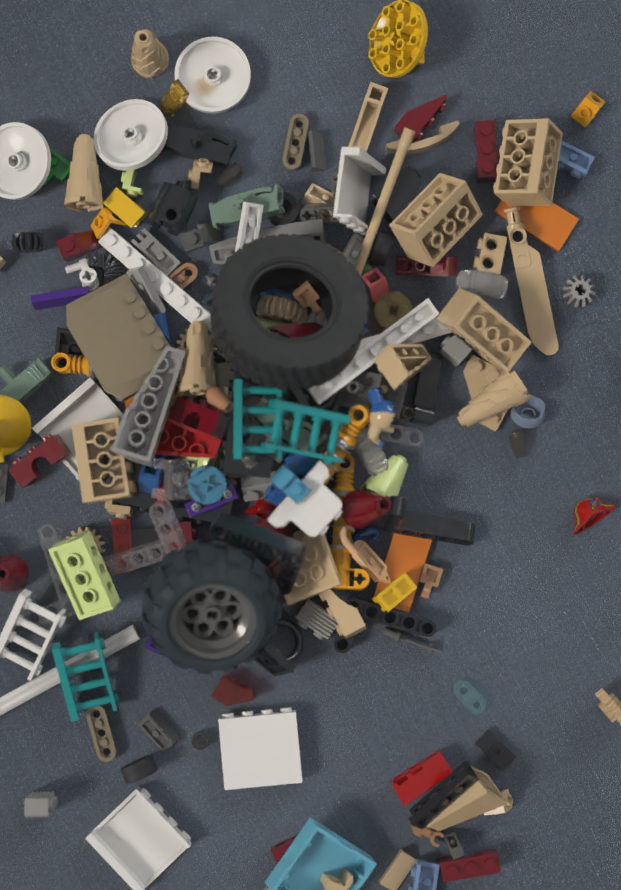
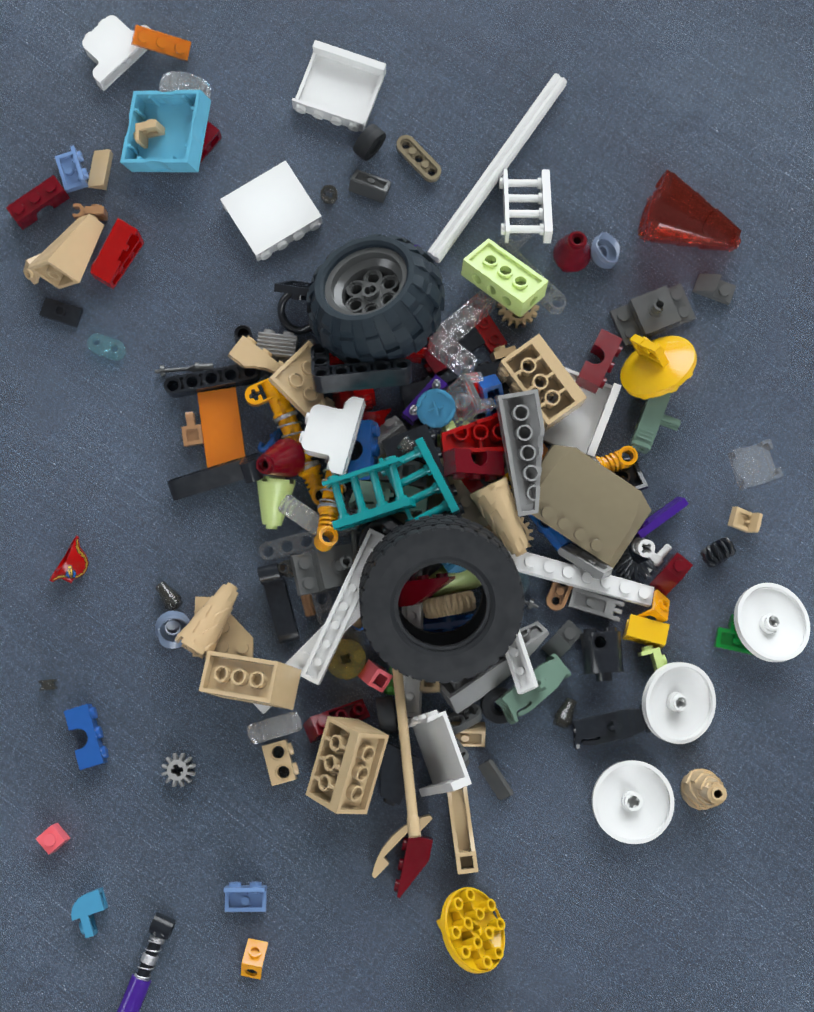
camera: 155 degrees right, 5 degrees down
light grey brick [24,791,58,817] -> none
teal fence [52,632,120,722] -> none
tan cone [64,134,103,212] -> none
clear yellow slope [160,79,189,118] -> none
tan bracket [188,158,213,189] -> none
nougat cone [206,386,234,413] -> none
clear red slope [211,674,256,706] -> none
dark azure brick [270,465,312,505] -> none
dark tan plate [282,114,309,171] -> none
medium nougat plate [292,281,323,315] -> none
light nougat plate [340,525,391,584] -> none
piece [368,385,396,449] -> none
yellow hinge [371,573,417,612] -> none
tan wedge [374,344,432,390] -> none
black fence [408,760,479,830] -> none
light grey brick [439,335,471,367] -> none
dark grey piece [444,831,464,860] -> none
dark red arch [474,120,497,183] -> none
tan brick [493,118,563,206] -> none
orange tile [494,200,579,252] -> none
tan piece [503,207,559,355] -> none

